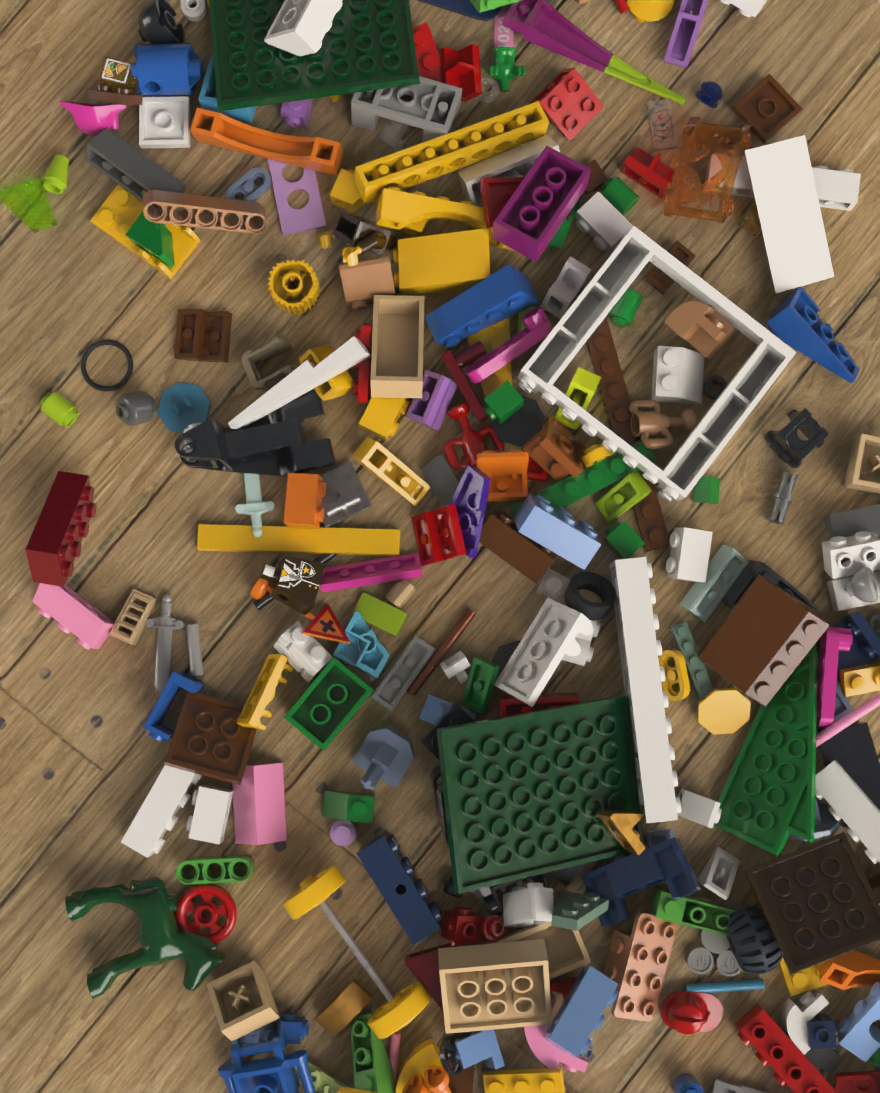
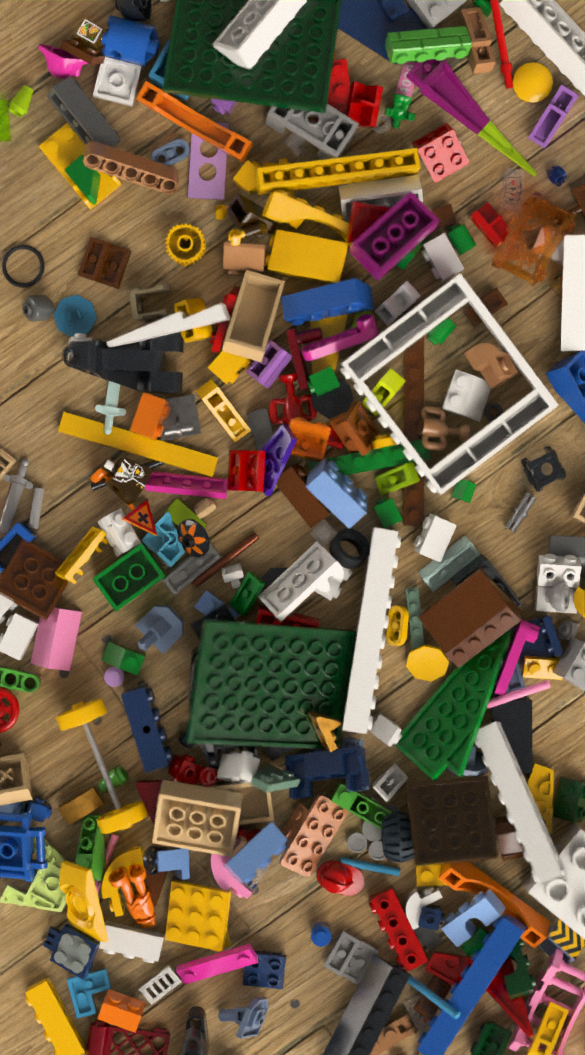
camera: 10 degrees right, 5 degrees up
none -> bright green cone [98,766,129,793]
none -> black dish [177,519,210,557]

